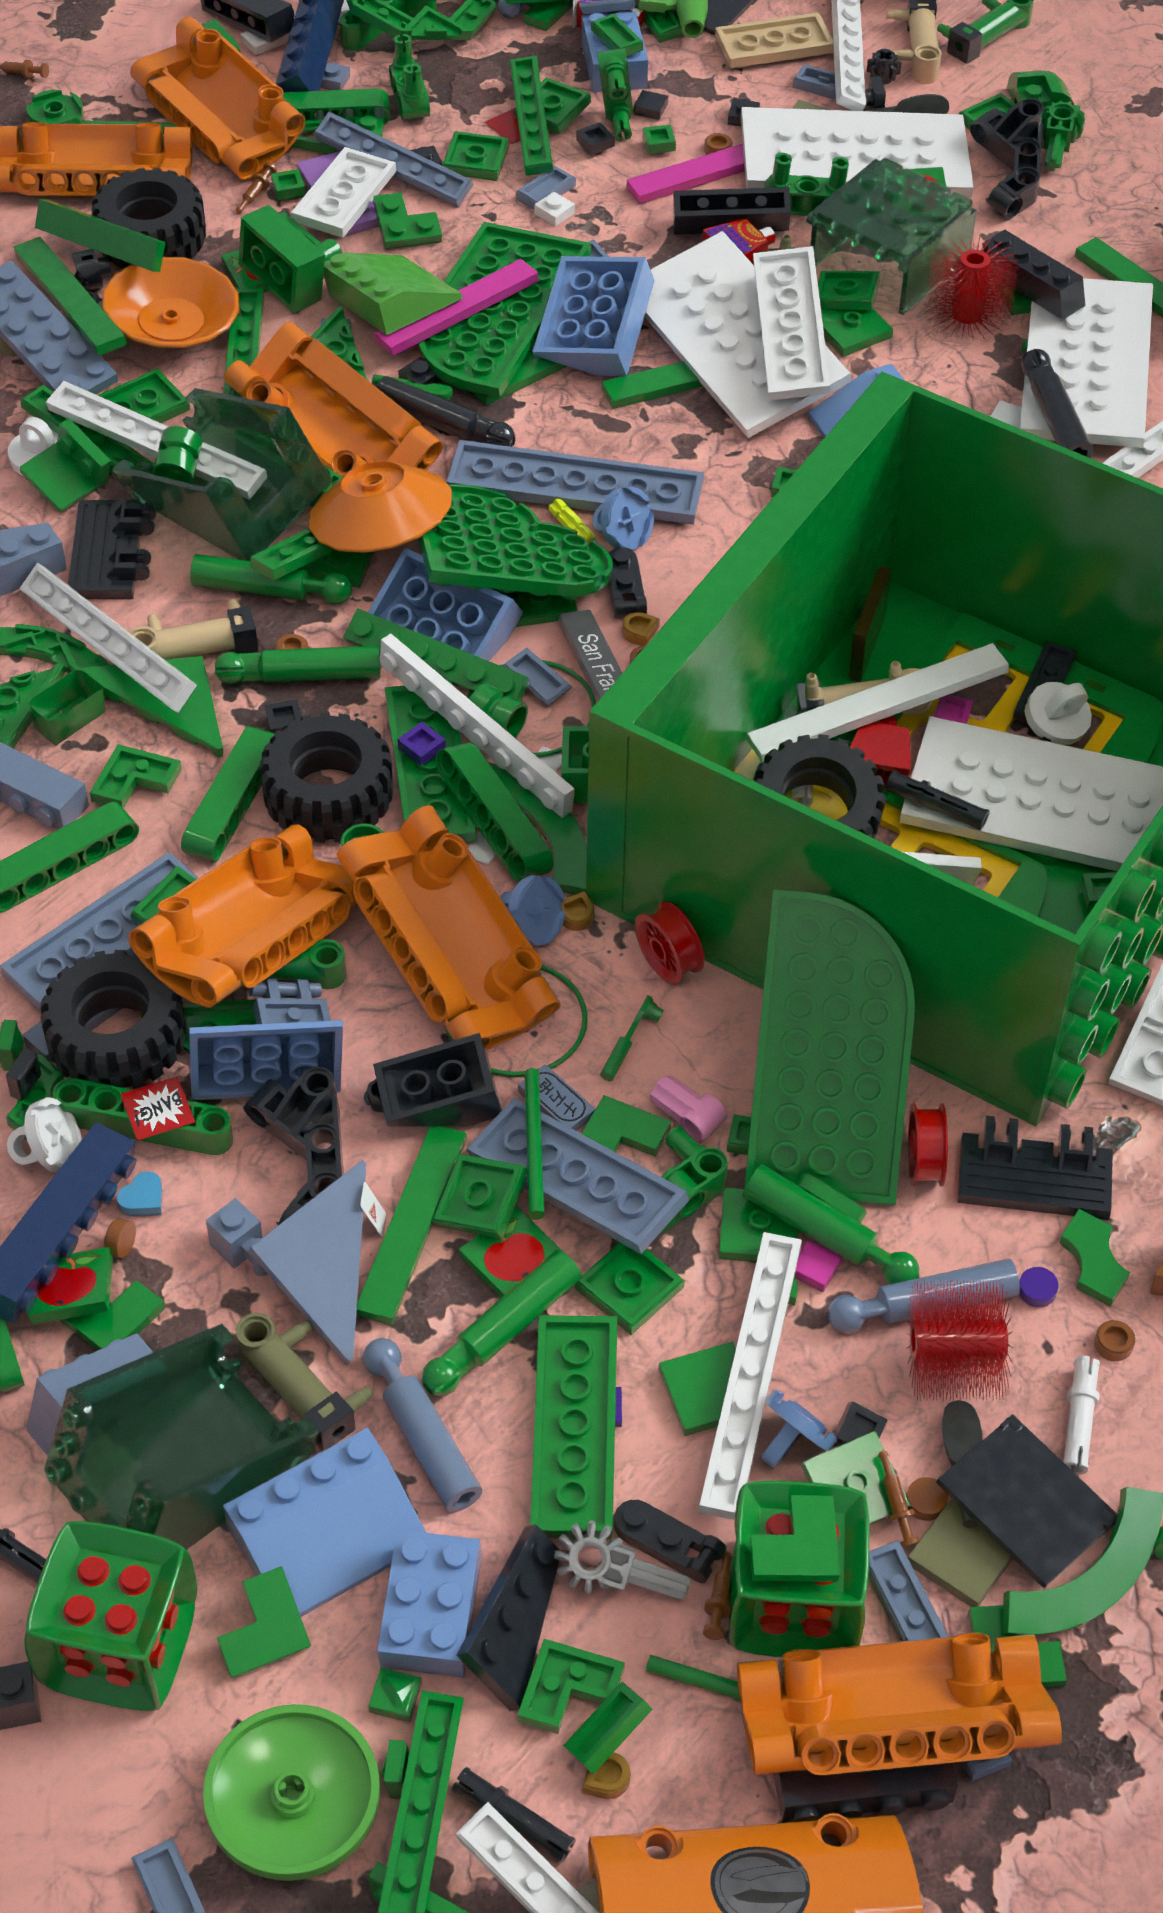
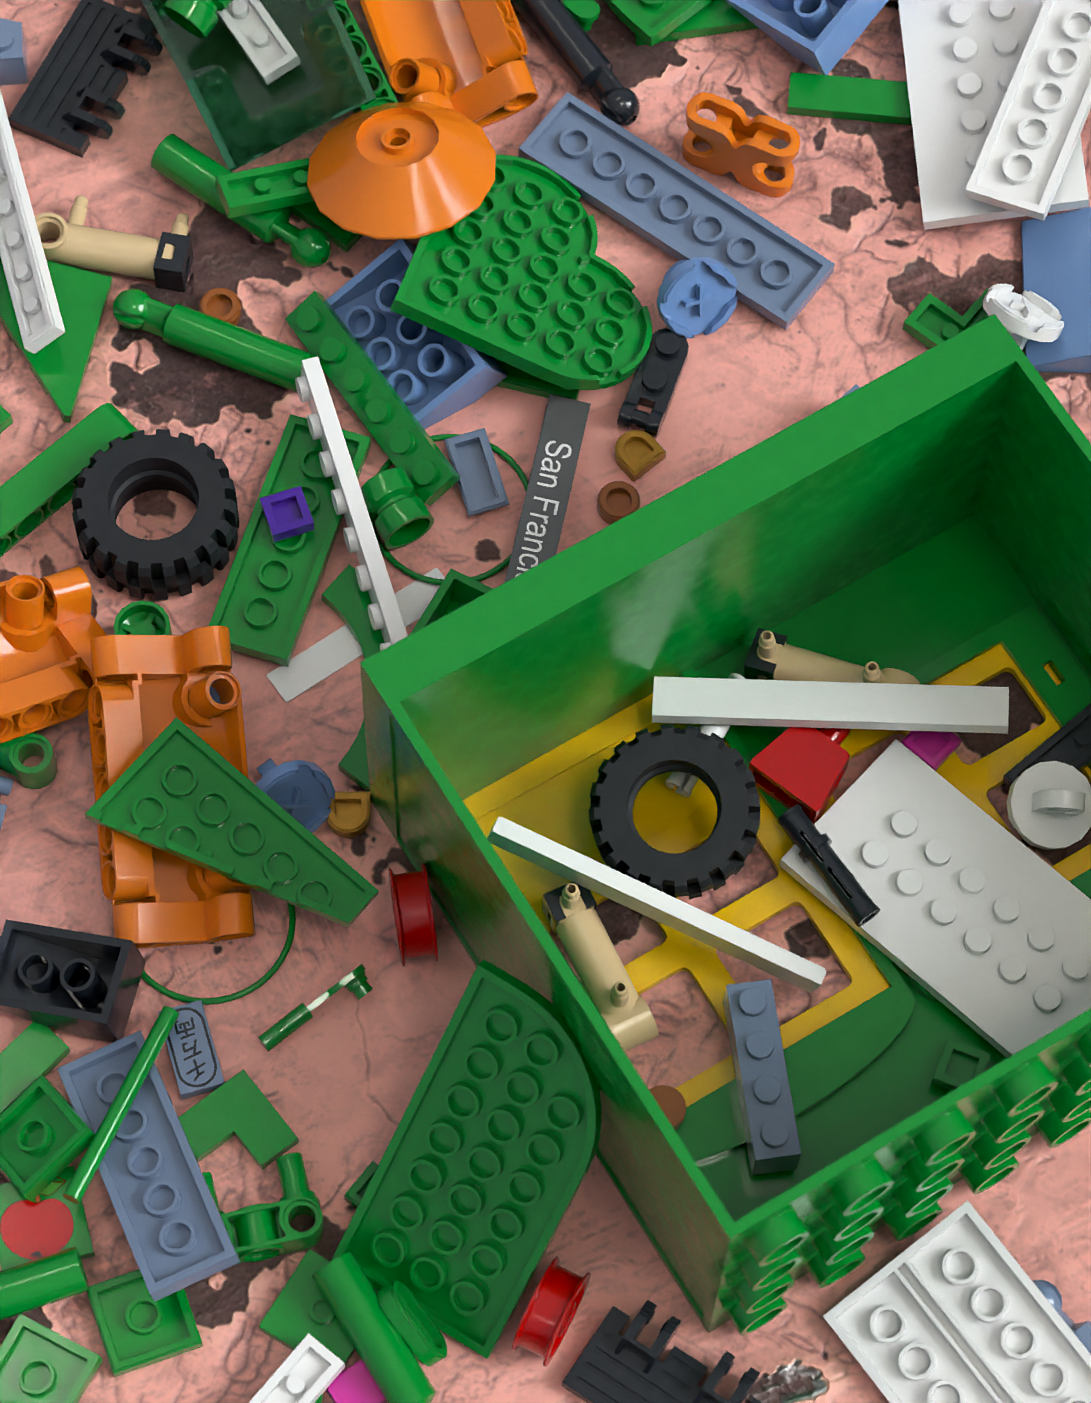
camera: 25 degrees right, 15 degrees up
black plate [264,700,302,733] -> none
green beam [435,742,554,882] -> none
neon yellow axle [548,499,595,544] -> none
bright pink piece [650,1075,728,1143] -> none
tile [849,566,891,682] -> none
none -> green wing [85,717,379,927]
none -> orange piece [682,92,800,198]

